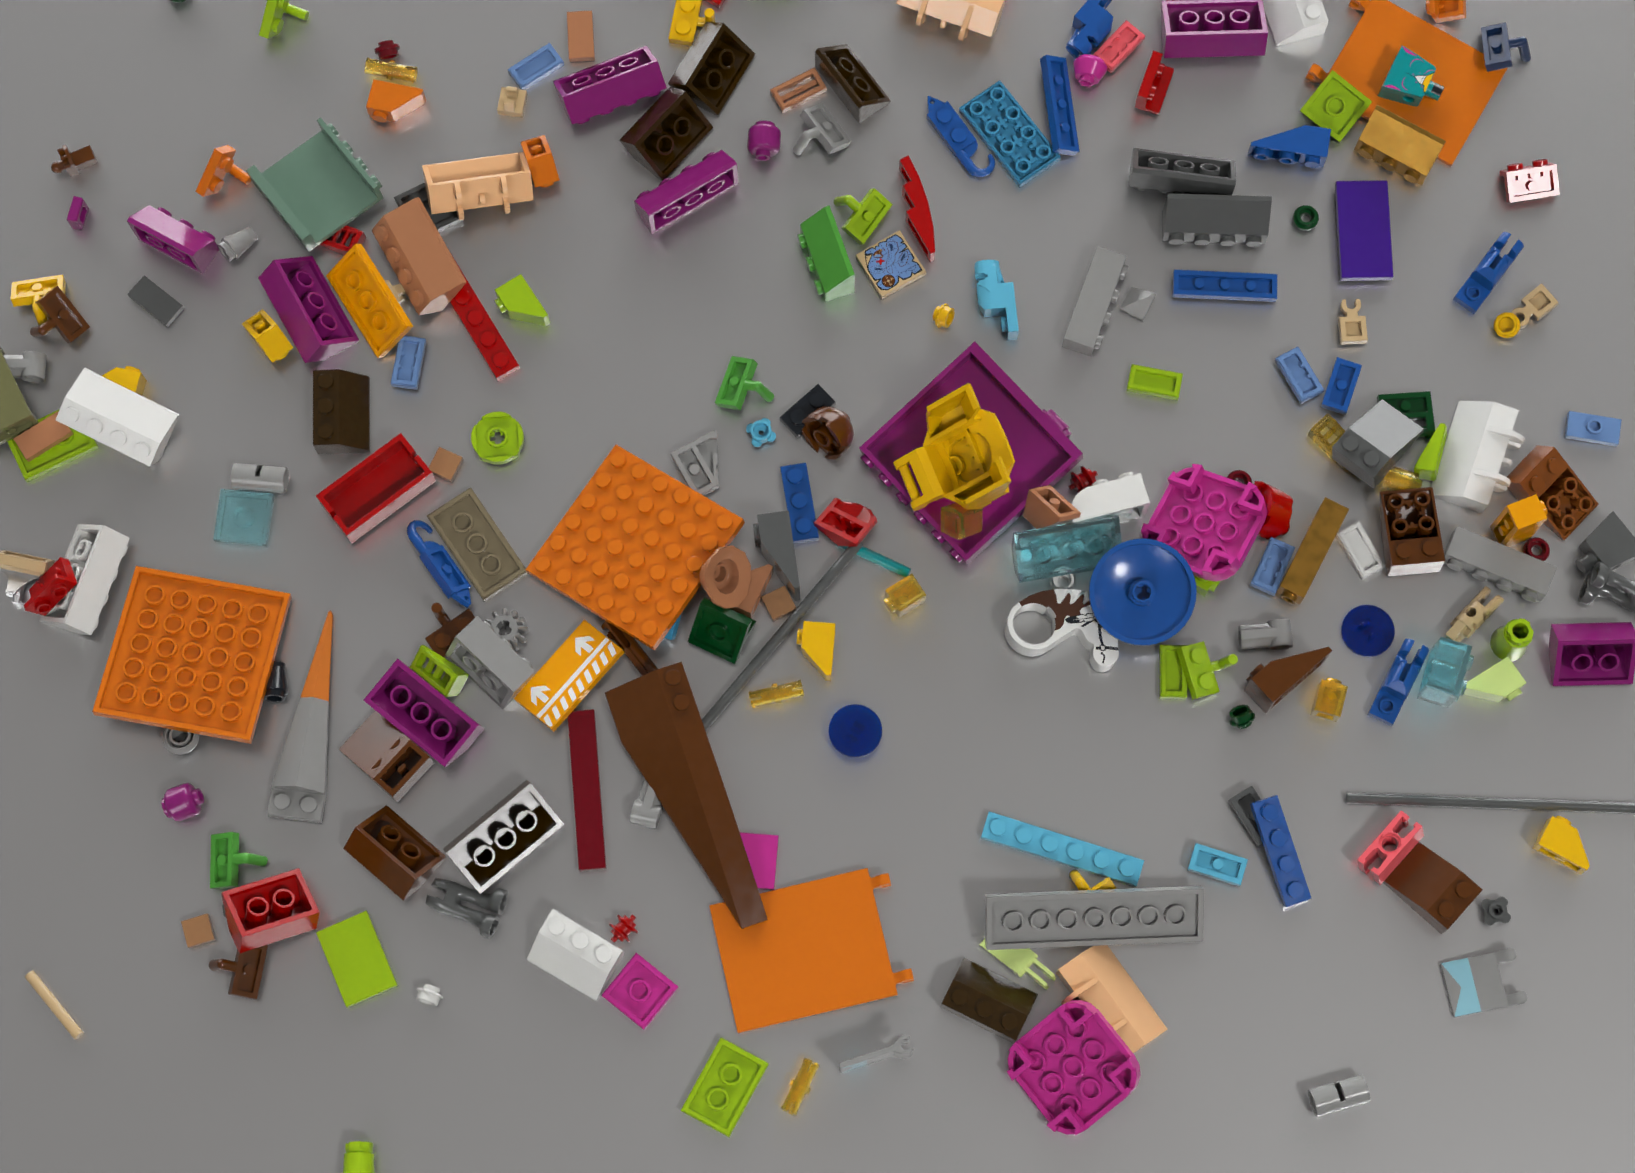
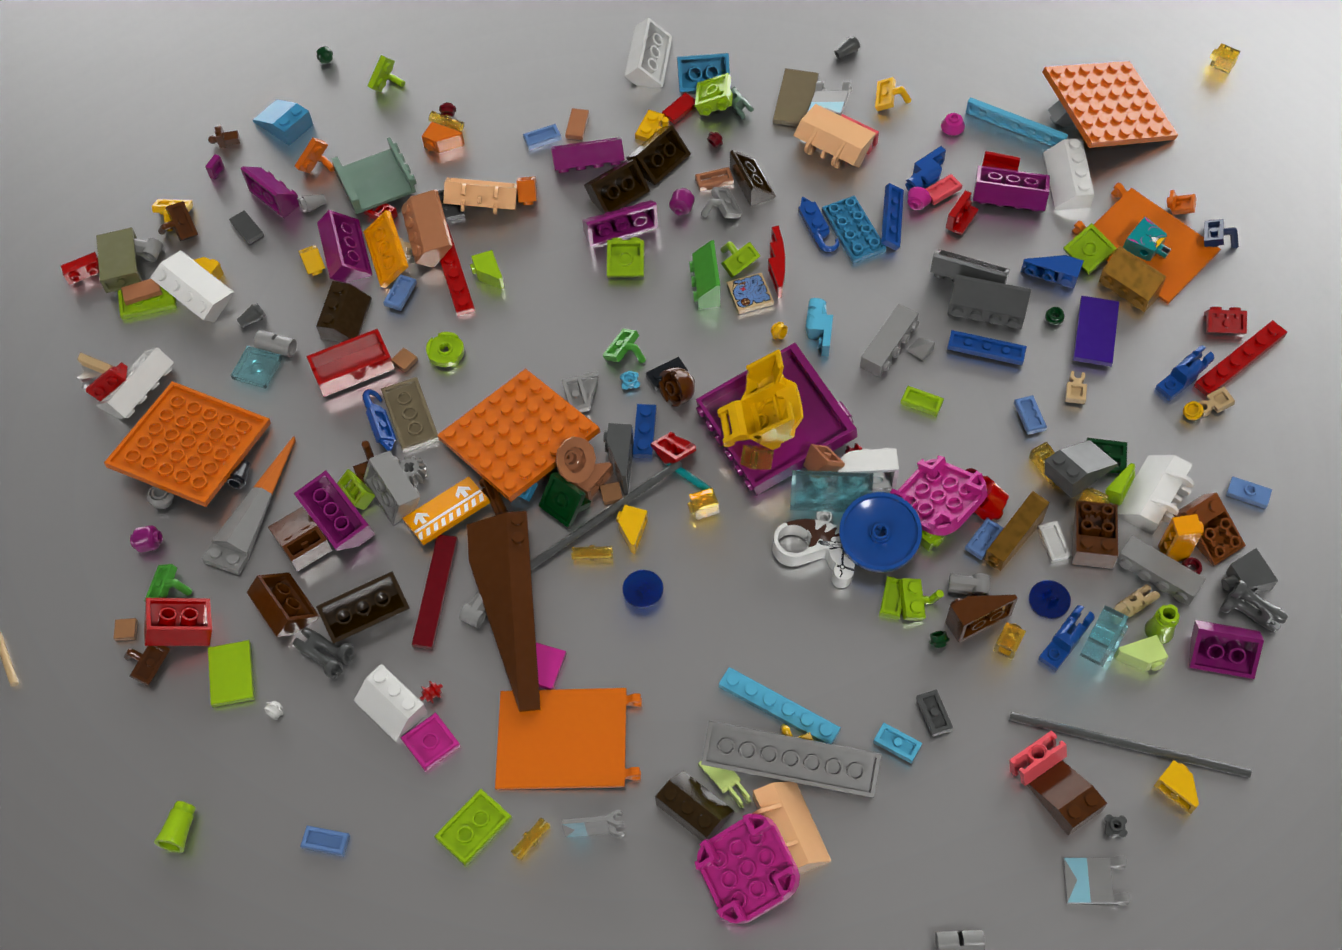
camera: 15 degrees right, 15 degrees down
tan tile [497,86,528,118] -> none
blue plate [1250,795,1312,907] -> none
blue plate [1320,357,1362,415] -> none
none -> dark grey cone [237,303,266,328]
none -> dark azure slope [253,99,313,146]
none -> medium blue tile [300,825,350,857]
none -> lime plate [607,237,645,278]
none -> dark red plate [707,132,723,148]
none -> red plate [1194,320,1287,397]

